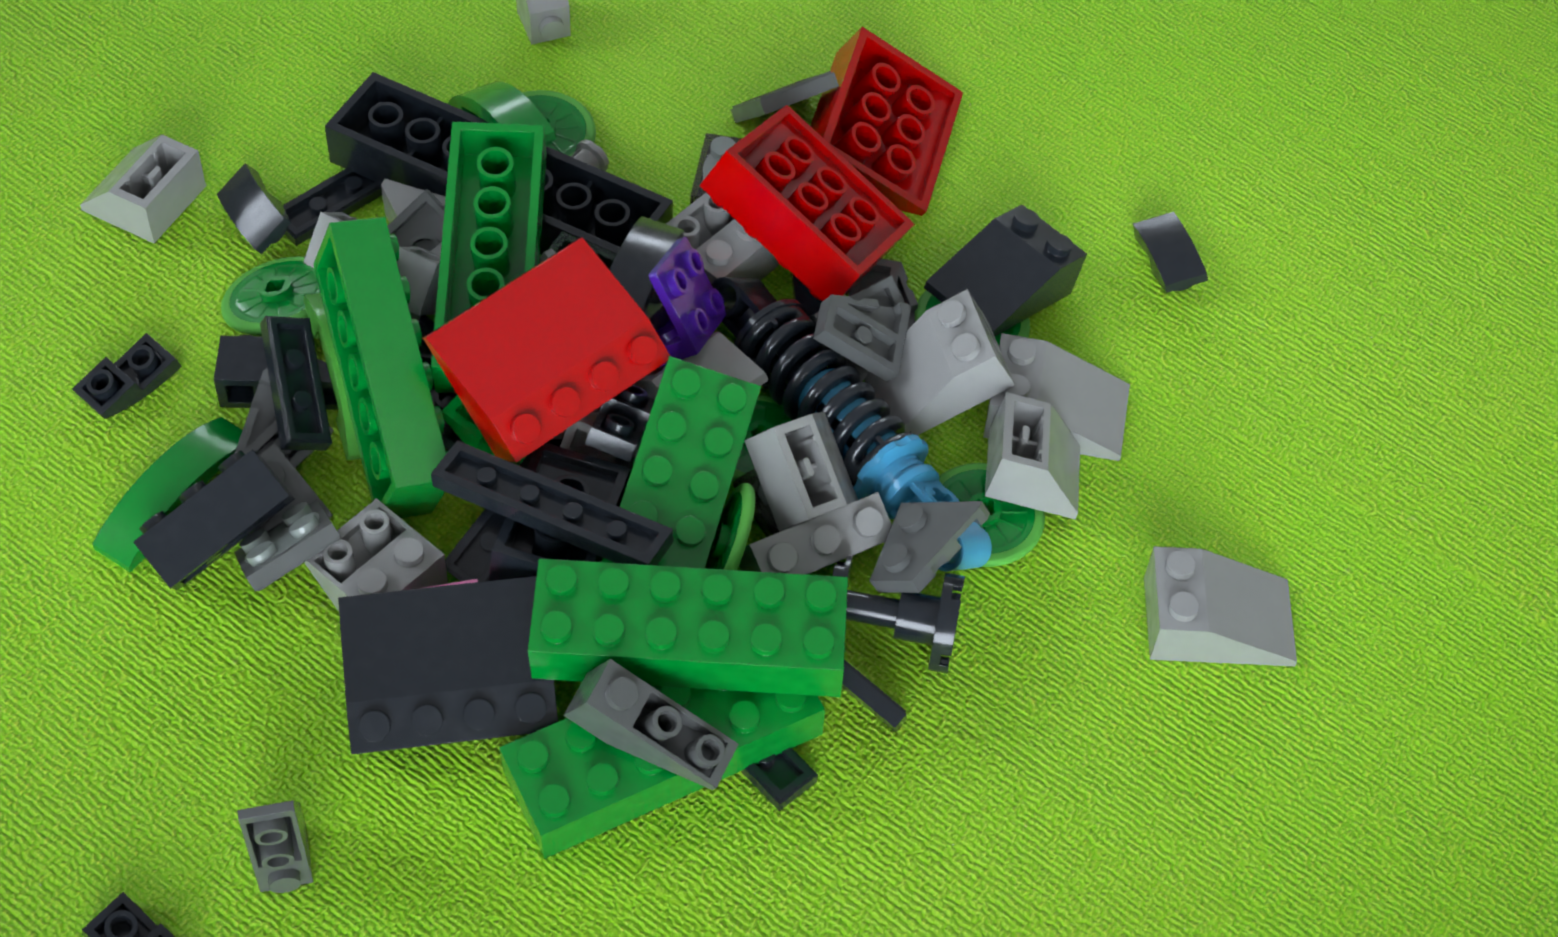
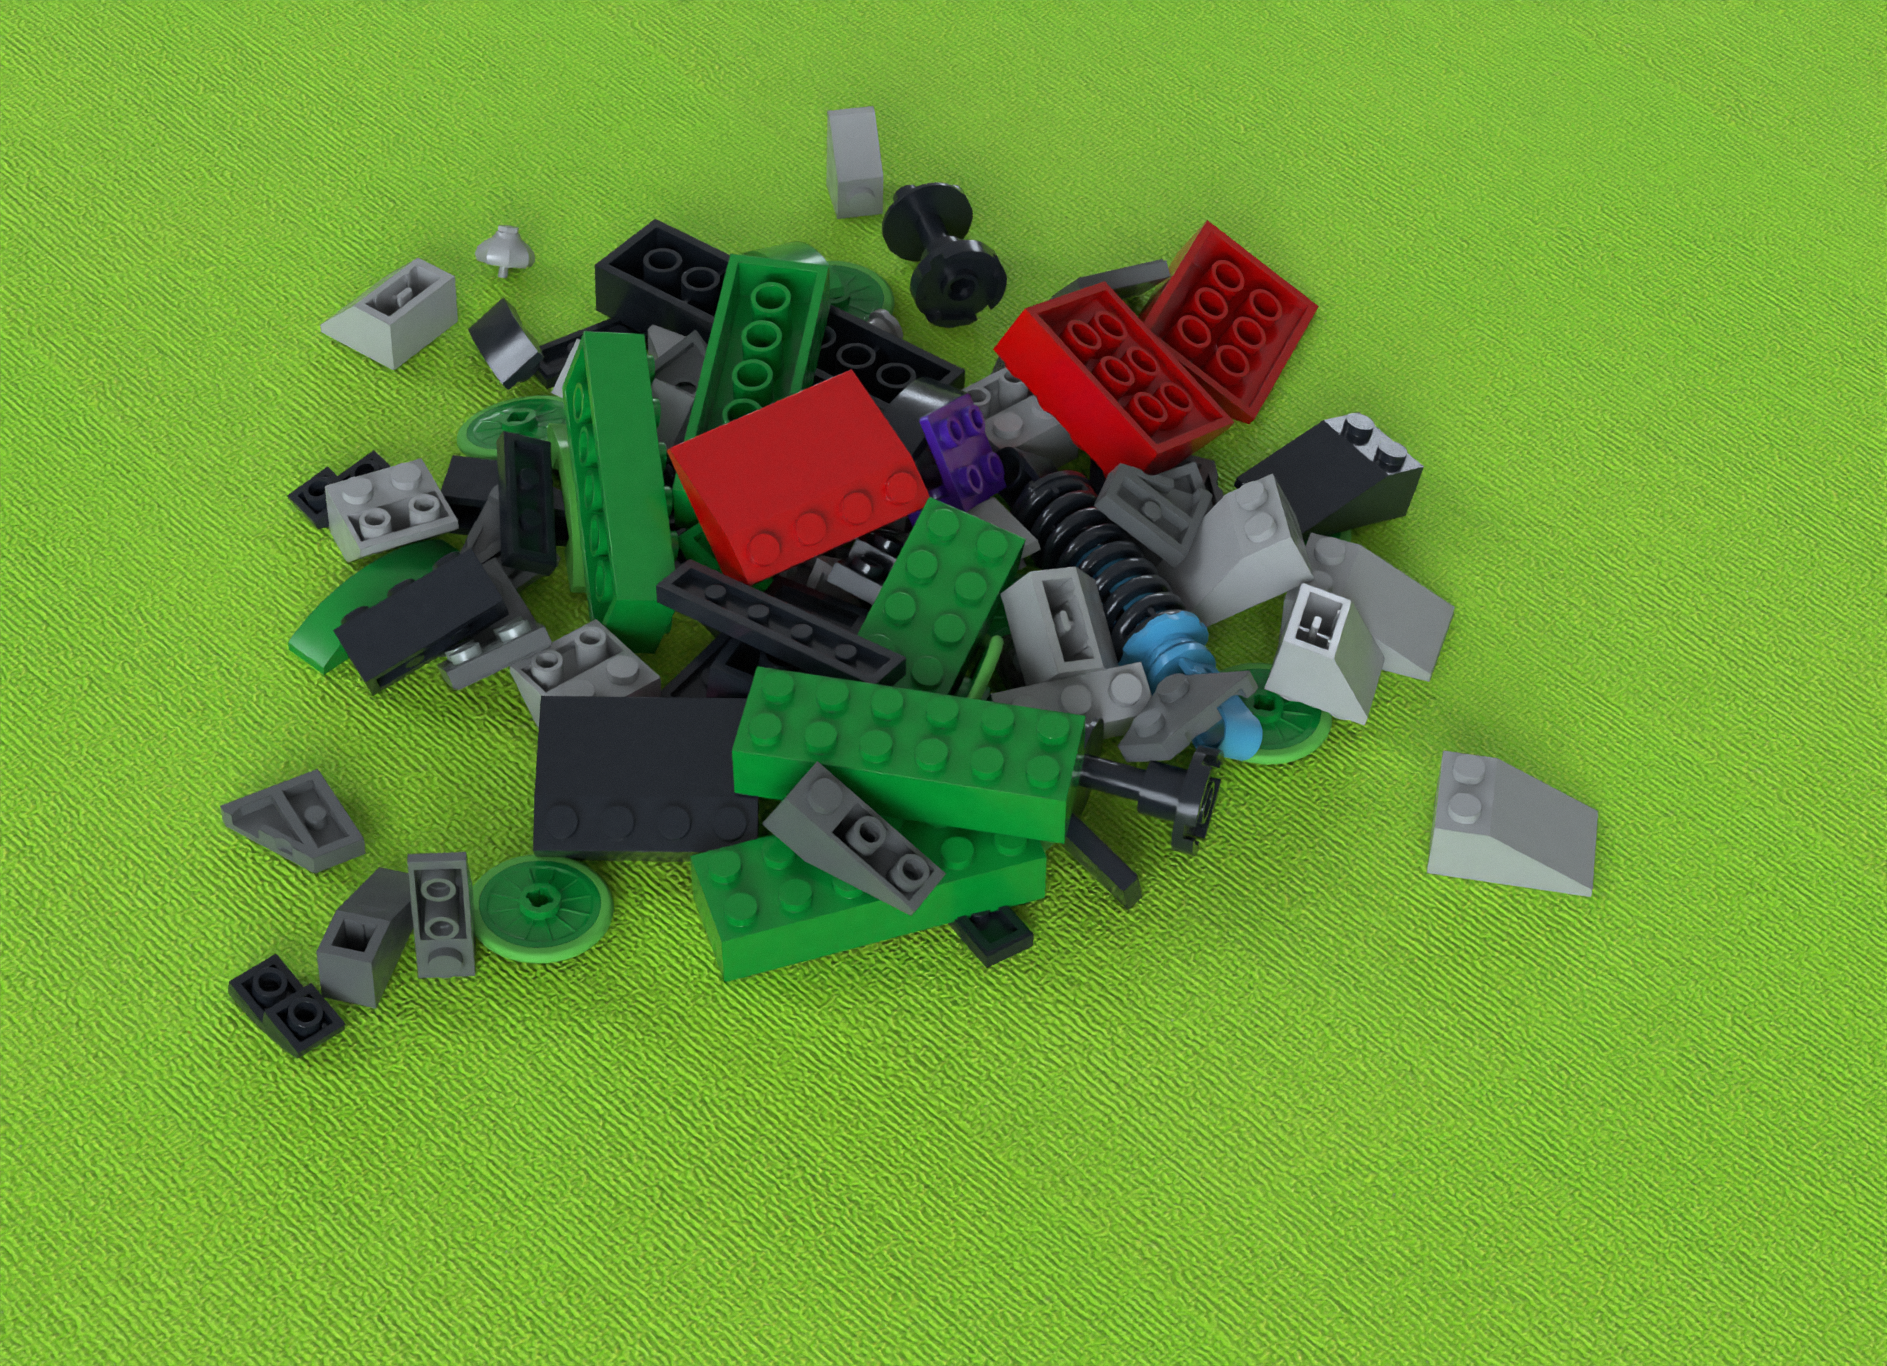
camera: 10 degrees right, 10 degrees down
black slope [1133,212,1208,293] -> none
none -> dark grey wing [220,769,366,874]
none -> dark grey slope [316,867,413,1008]
none -> light grey slope [325,458,459,563]
none -> green wheel [473,854,614,964]
none -> light grey piece [475,225,535,278]
none -> black piece [882,182,1007,328]

